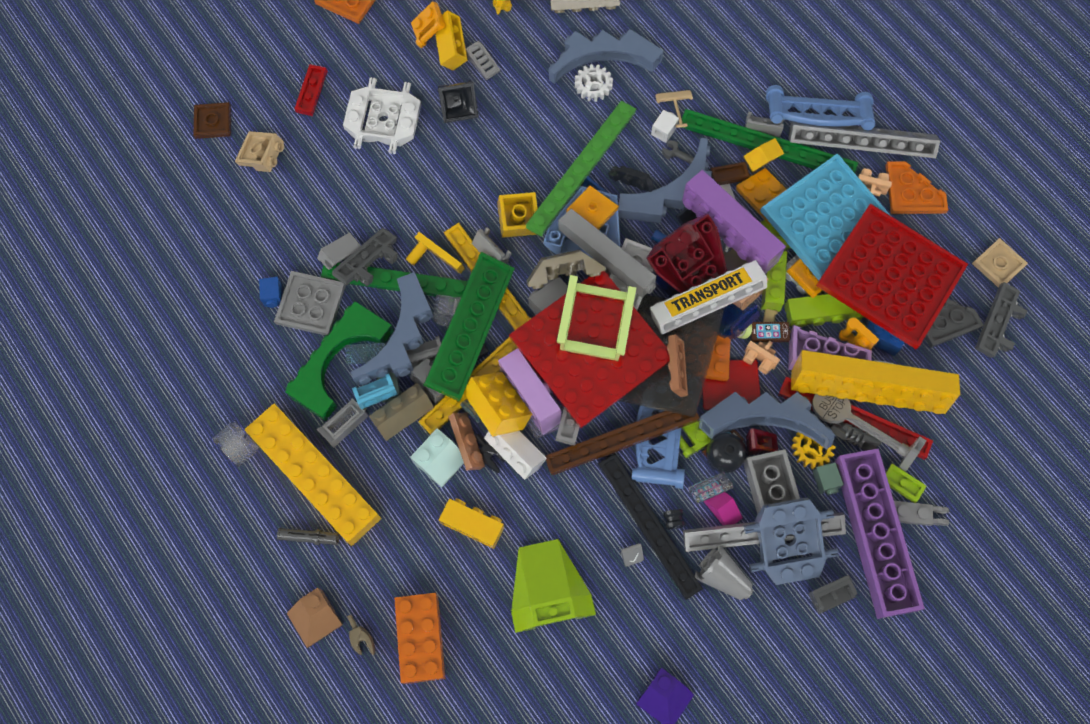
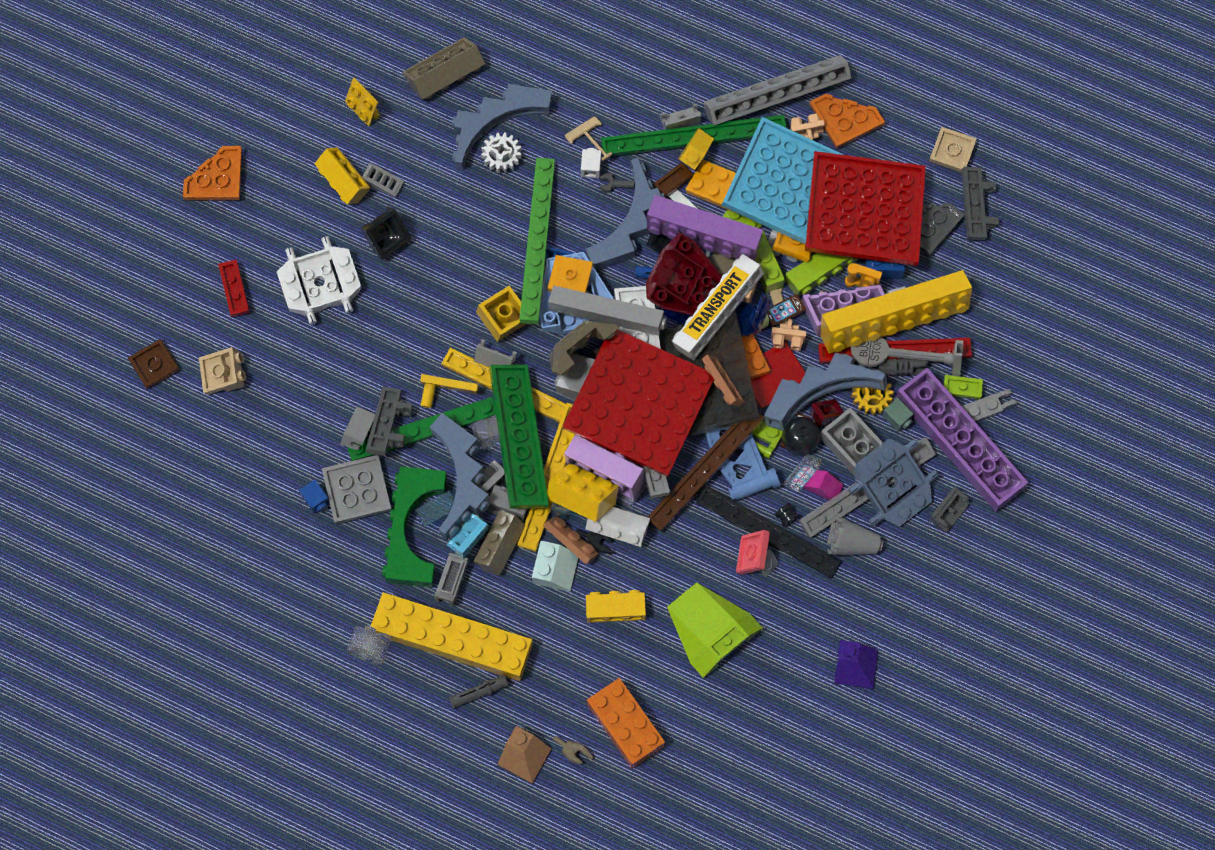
camera: 30 degrees left, 0 degrees up
light orange plate [411,1,446,48] -> none
yellowish green piece [557,275,636,361] -> none
black hinge [608,166,655,192] -> none
medium blue piece [766,85,875,131] -> none
none -> coral tile [736,530,770,575]

